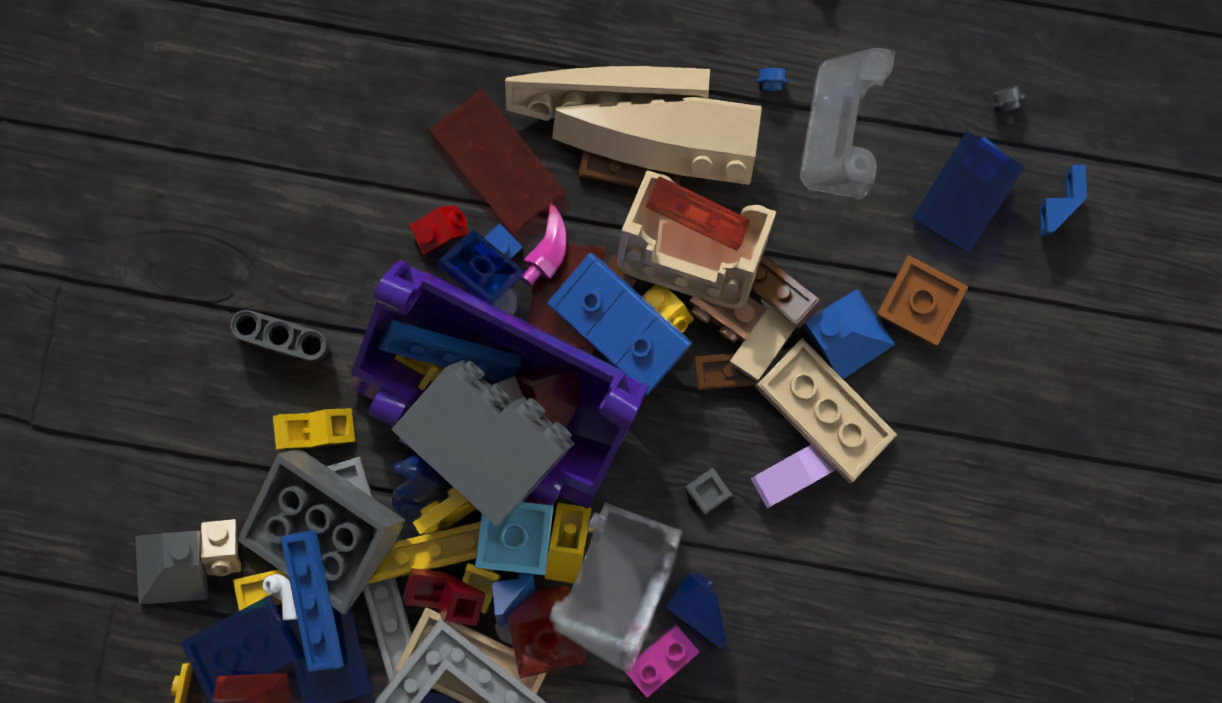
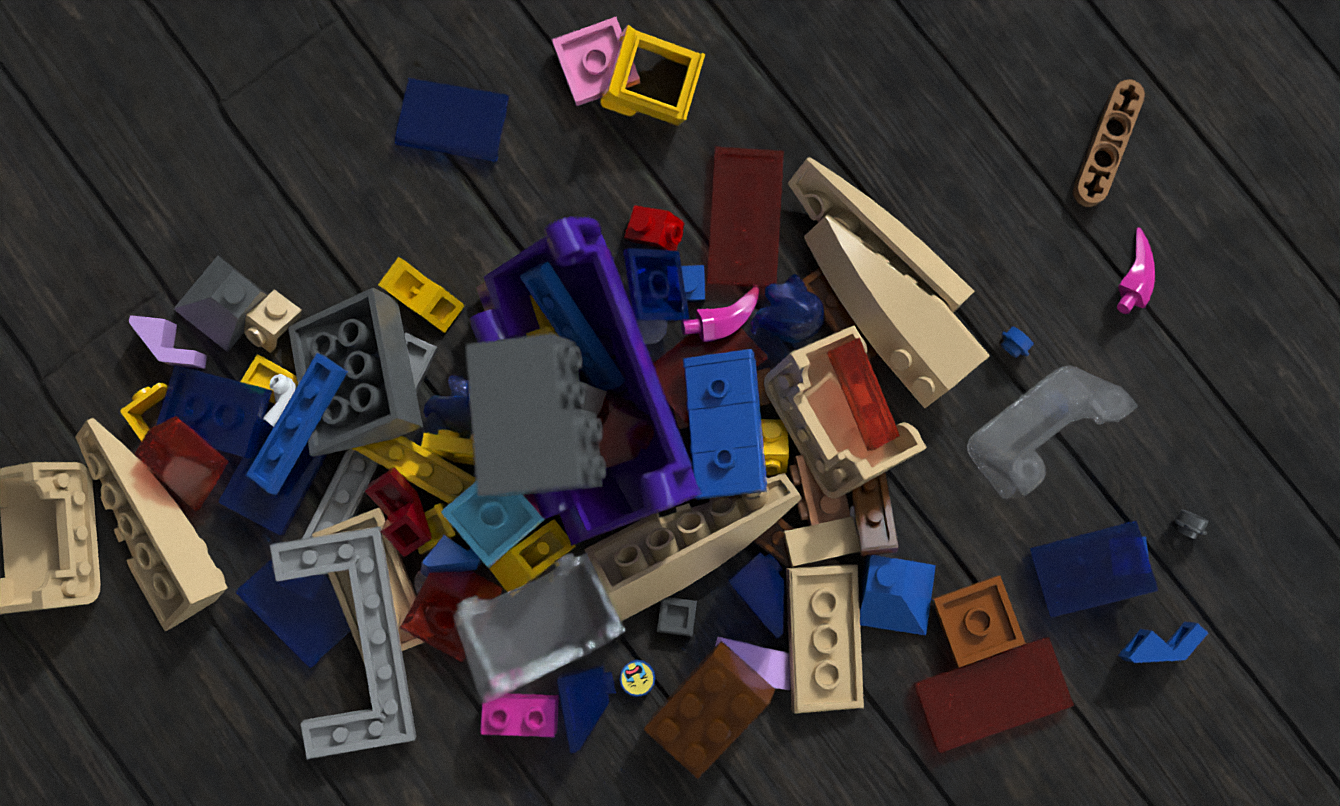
camera: 45 degrees right, 0 degrees up
dark grey beam [230,310,330,363] -> none
none -> lavender slope [129,315,207,369]
none -> clear blue piece [395,78,509,162]
none -> bright pink plate [552,17,640,106]
none -> tan wedge [584,473,801,621]
none -> yellow piece [600,25,705,126]
none -> tile [620,660,655,697]
none -> reddish brown brick [644,641,775,779]
none -> clear blue slope [727,552,784,638]
none -> clear blue hair [750,274,824,343]
none -> clear red tile [913,637,1074,753]

